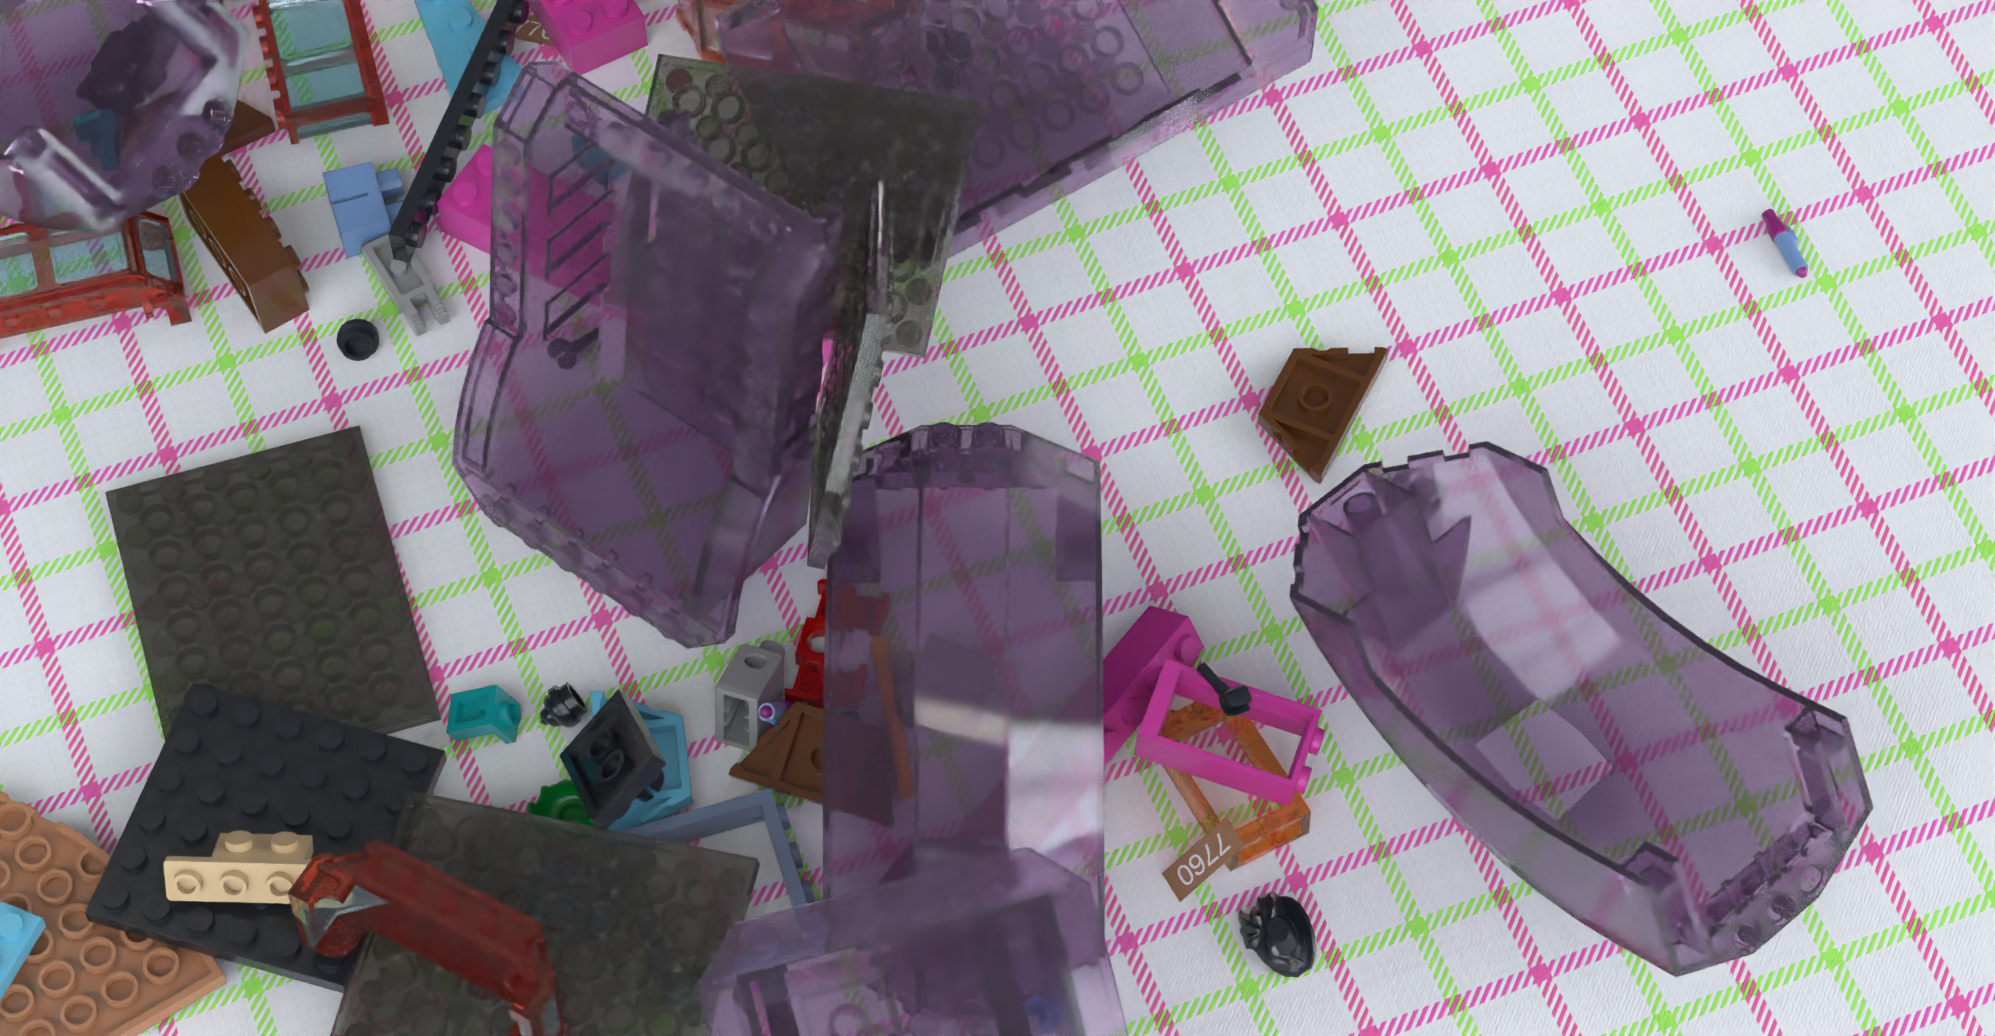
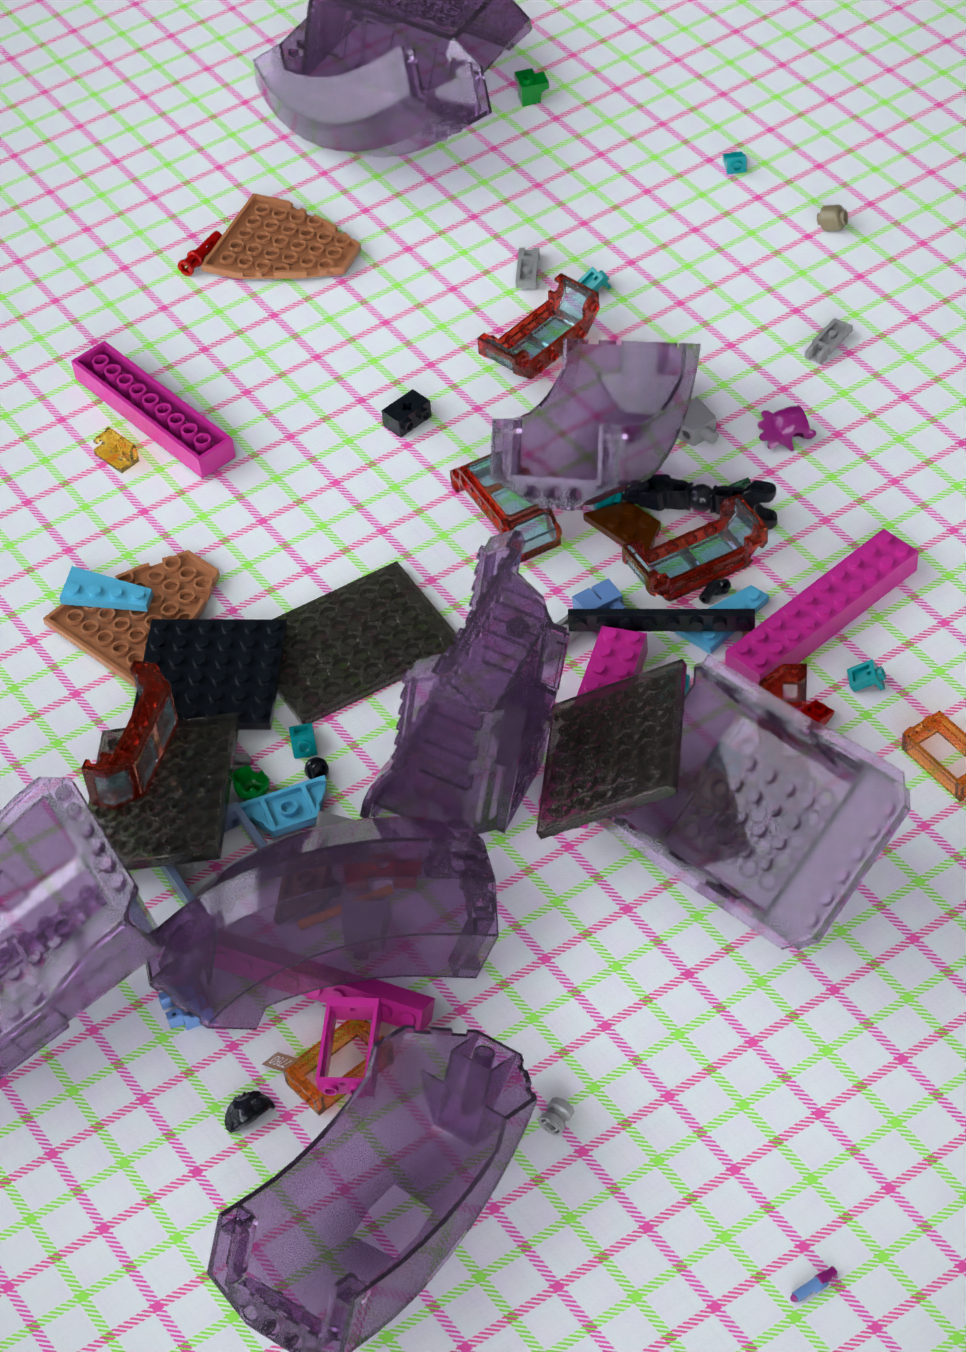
camera: 80 degrees right, 10 degrees down
tan bracket [164,830,353,905] -> none
reddish brown brick [170,148,310,334] -> none
black plate [559,689,667,831] -> none
clear smoke plate [807,179,895,570] -> none
black hand [1197,662,1252,716] -> none
reddish brown wing [1258,347,1388,484] -> none
none -> black arm [699,579,731,604]

